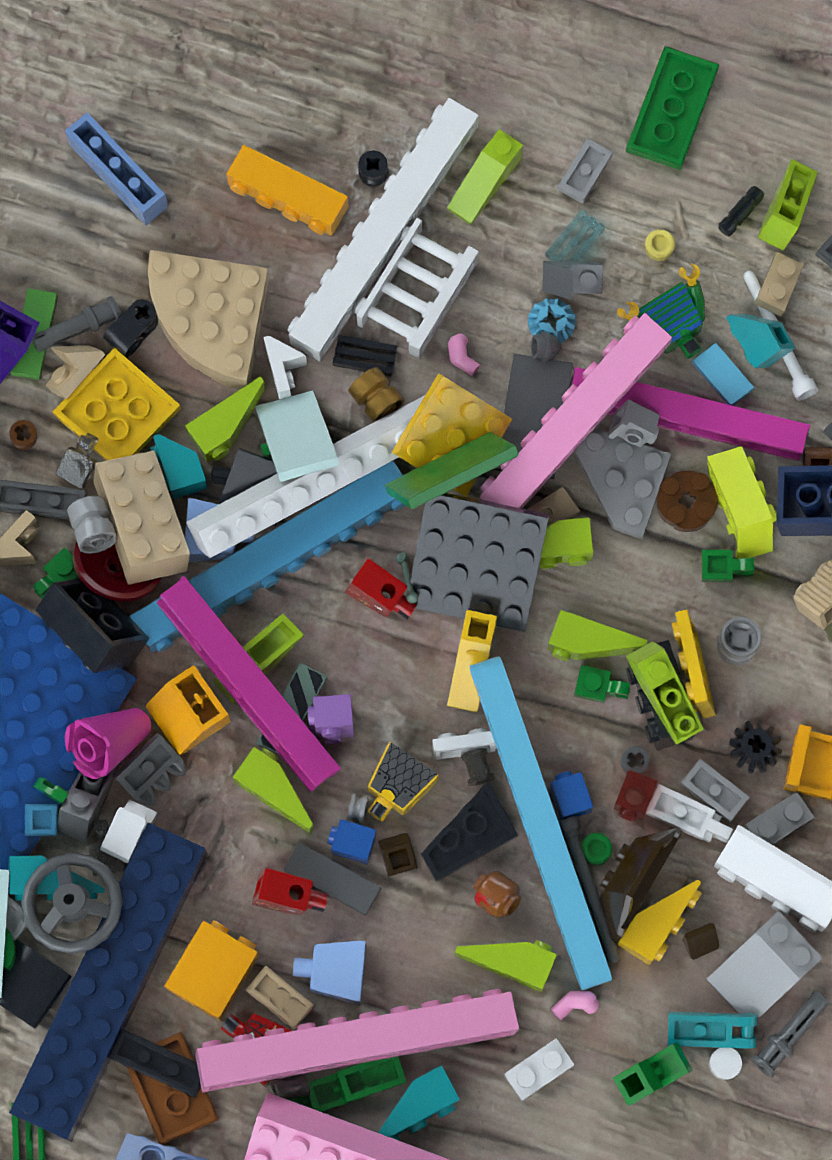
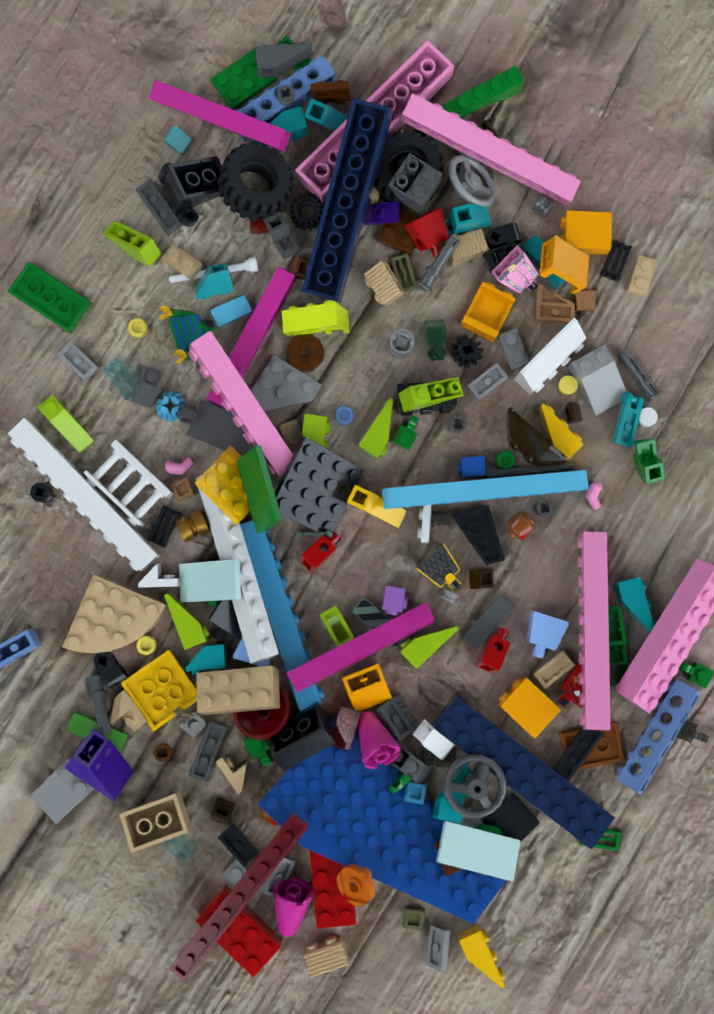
camera: 80 degrees left, 10 degrees up
light grey wheel [67,496,118,554] -> none
light orange brick [226,145,349,236] -> none
blue brick [327,819,377,865] -> none
lime slope [454,940,557,993] -> none
white plate [504,1038,574,1102] -> none
light grey brick [608,399,660,447] -> none
clear red brick [614,769,658,822] -> none
white hinge [645,784,733,843] -> none
yellow plate [672,609,716,719] -> none
green plate [702,550,754,582] -> none
black axle [718,186,764,237] -> none
none -> light yellow tile [136,635,157,655]
none -> medium nougat tile [170,477,195,502]
none -> slope [331,707,361,751]
none -> medium blue tile [335,406,354,426]
none -> clear green brick [424,319,447,361]
none -> dark grey bush [534,499,553,517]
none -> light yellow tile [558,375,578,395]

